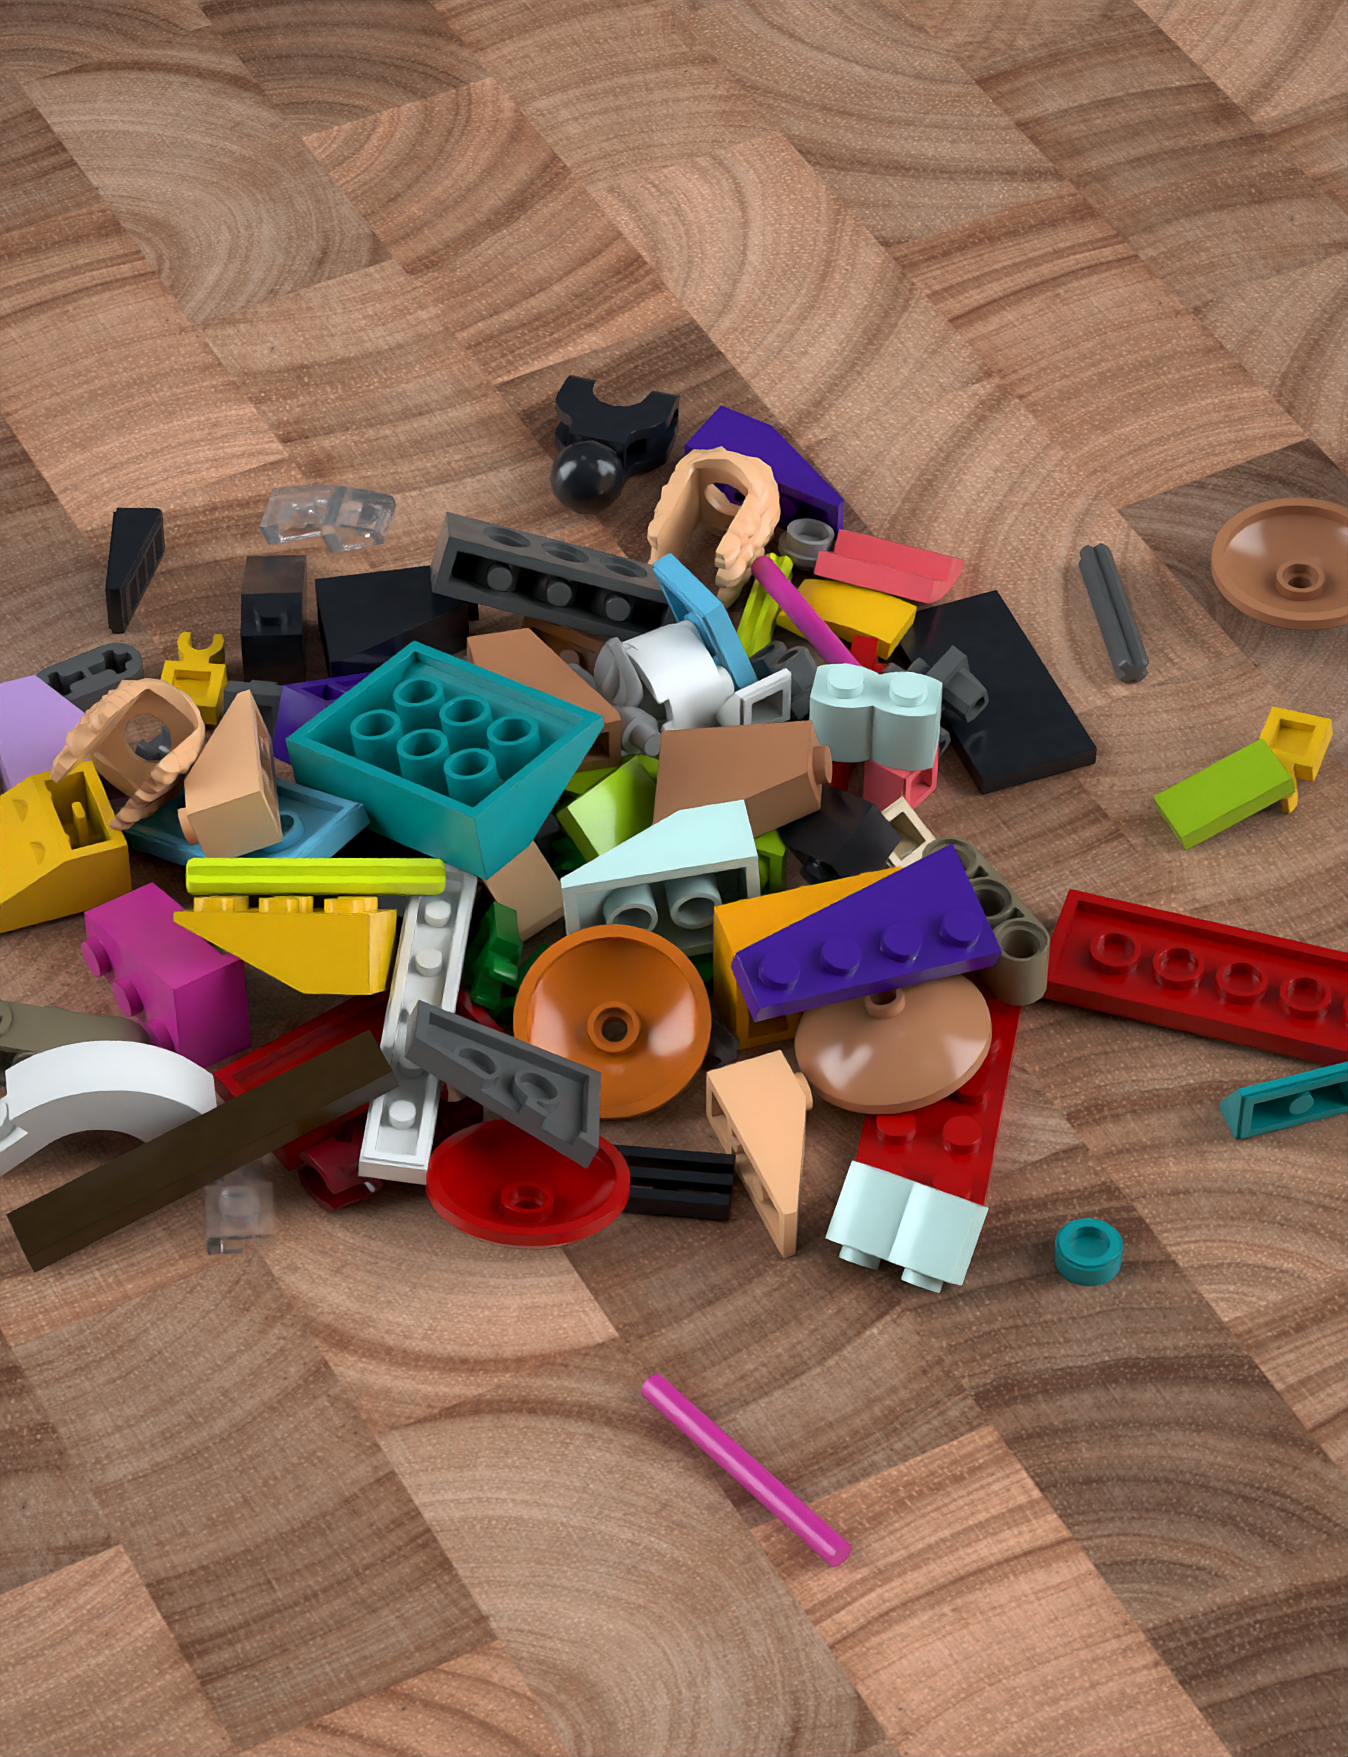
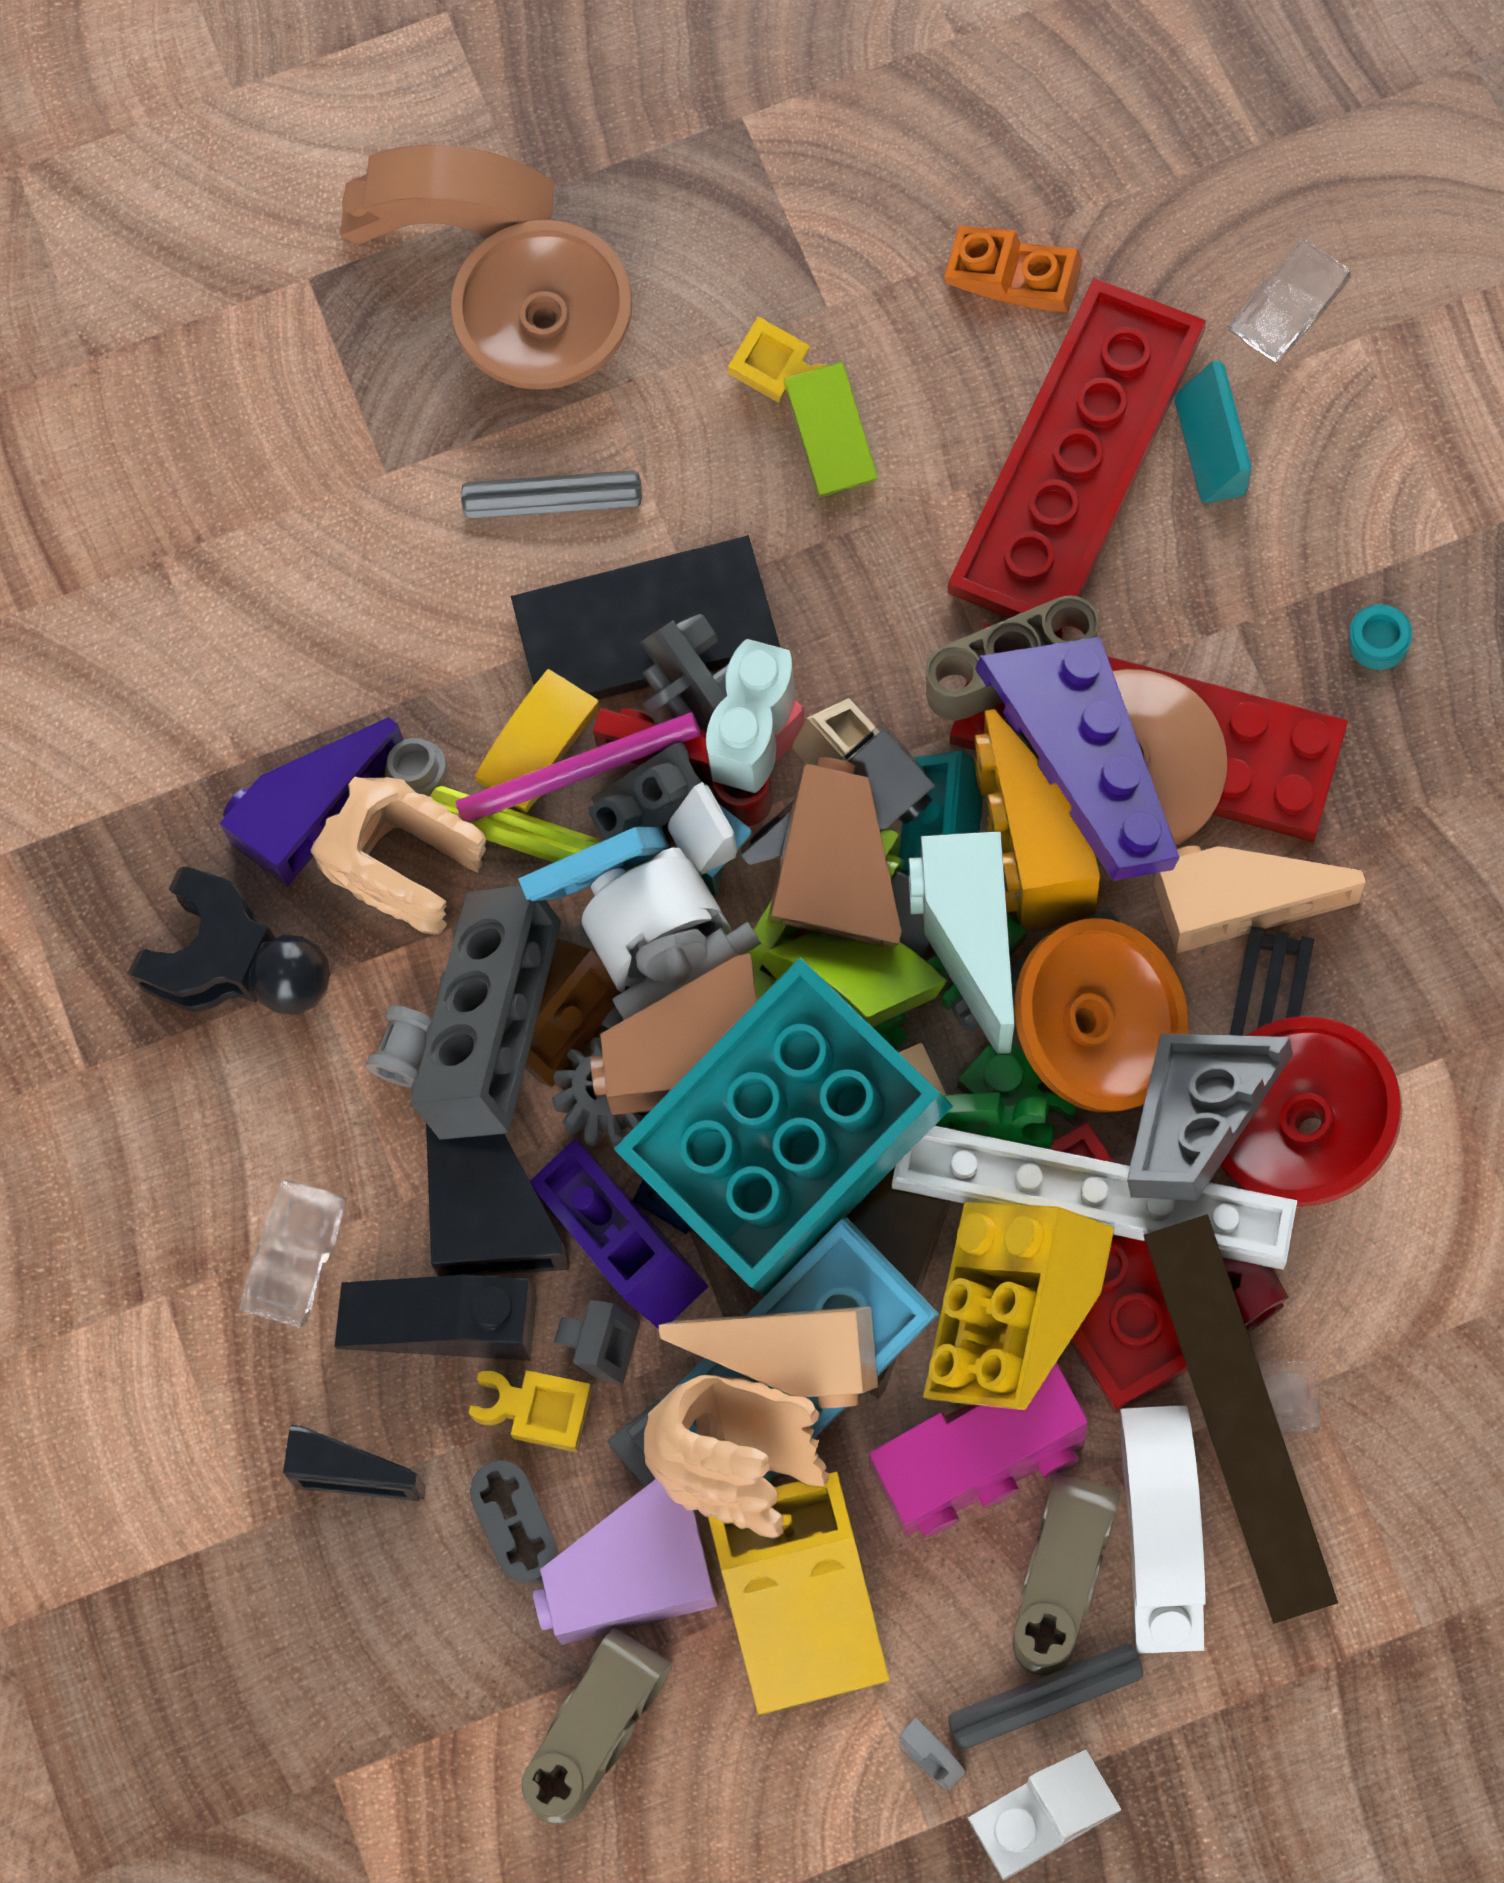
camera: 75 degrees left, 25 degrees up
neon yellow axle [185,858,446,895] -> none
coral slope [814,529,965,604] -> none
light aqua brick [825,1161,989,1293] -> none

